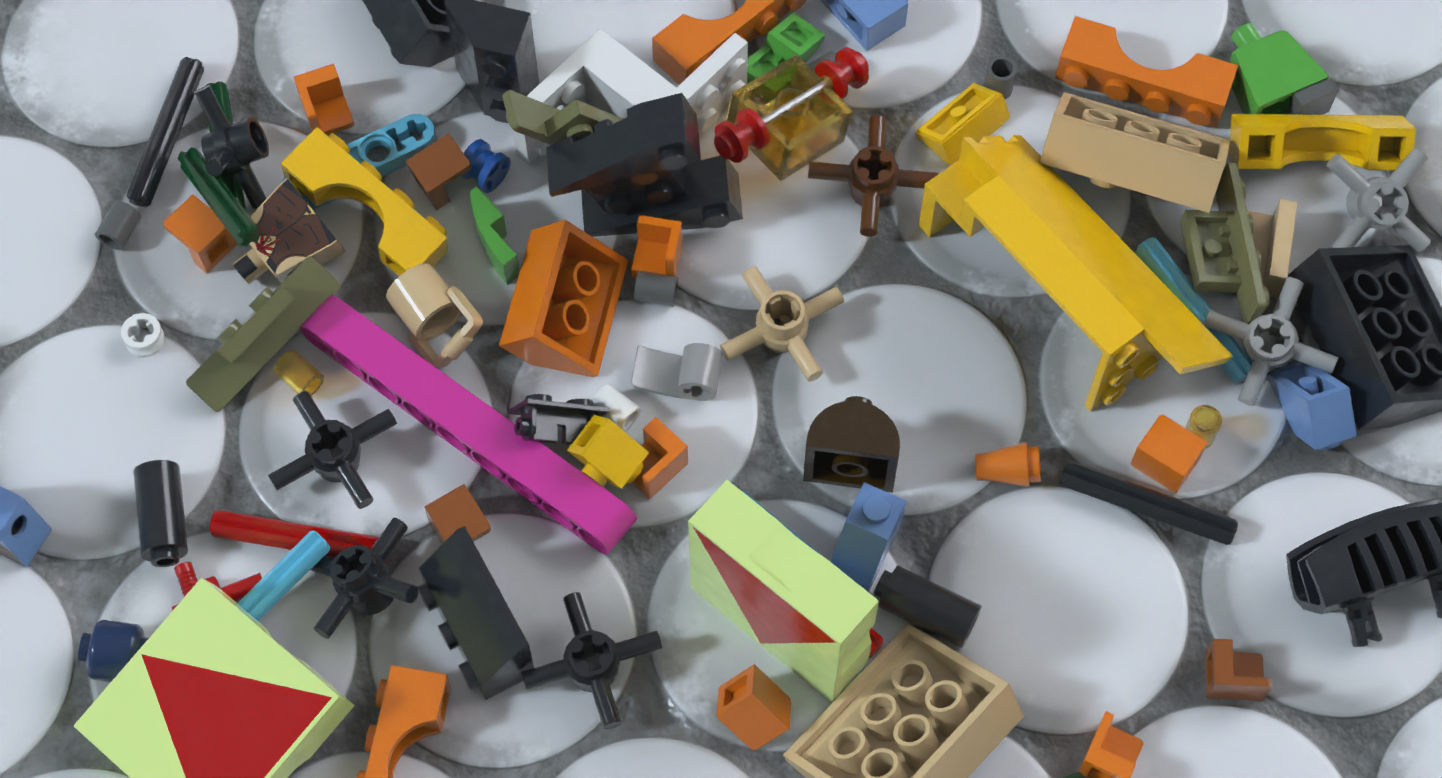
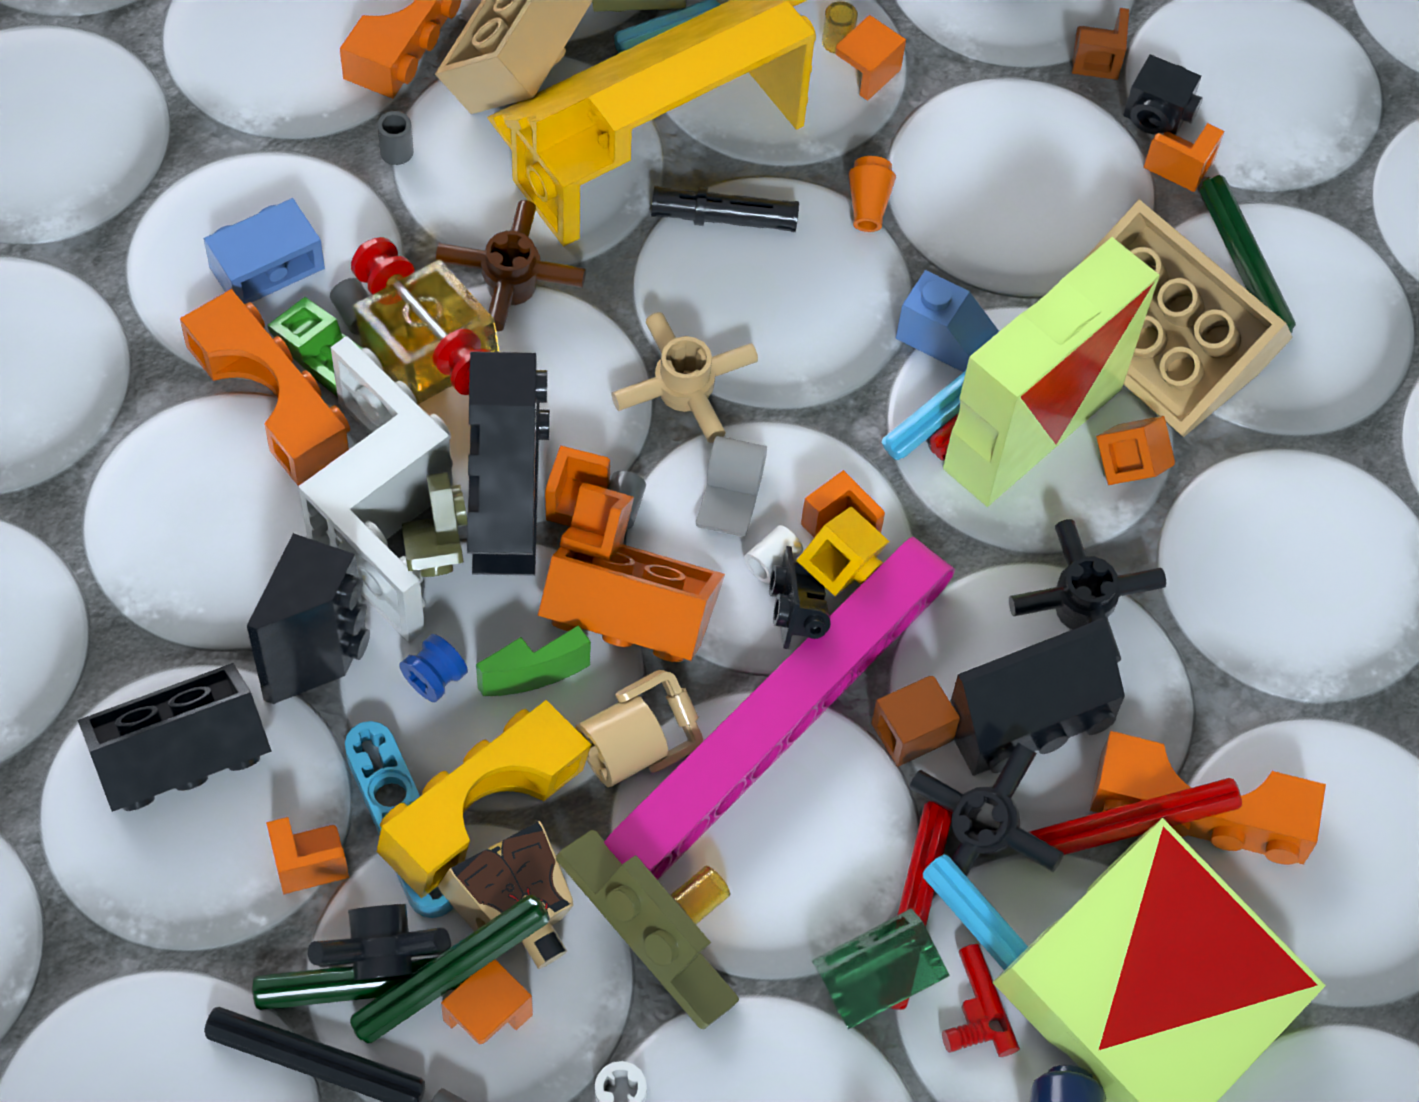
camera: 90 degrees left, 5 degrees down
black brick [133,460,188,567] -> none
black bar [268,391,397,509] -> none
dark orange panel [405,133,471,211] -> none
dark brown brick [803,396,900,493] -> none
black brick [873,565,982,648] -> none
yellow slope [915,82,1010,165] -> none
black axle [1060,461,1238,545] -> none
none -> orange panel [559,483,634,561]
none -> black pin [651,185,799,232]
none -> clear green hinge [812,908,950,1029]
none -> red axle [1028,778,1242,862]
none -> black brick [1123,54,1203,135]

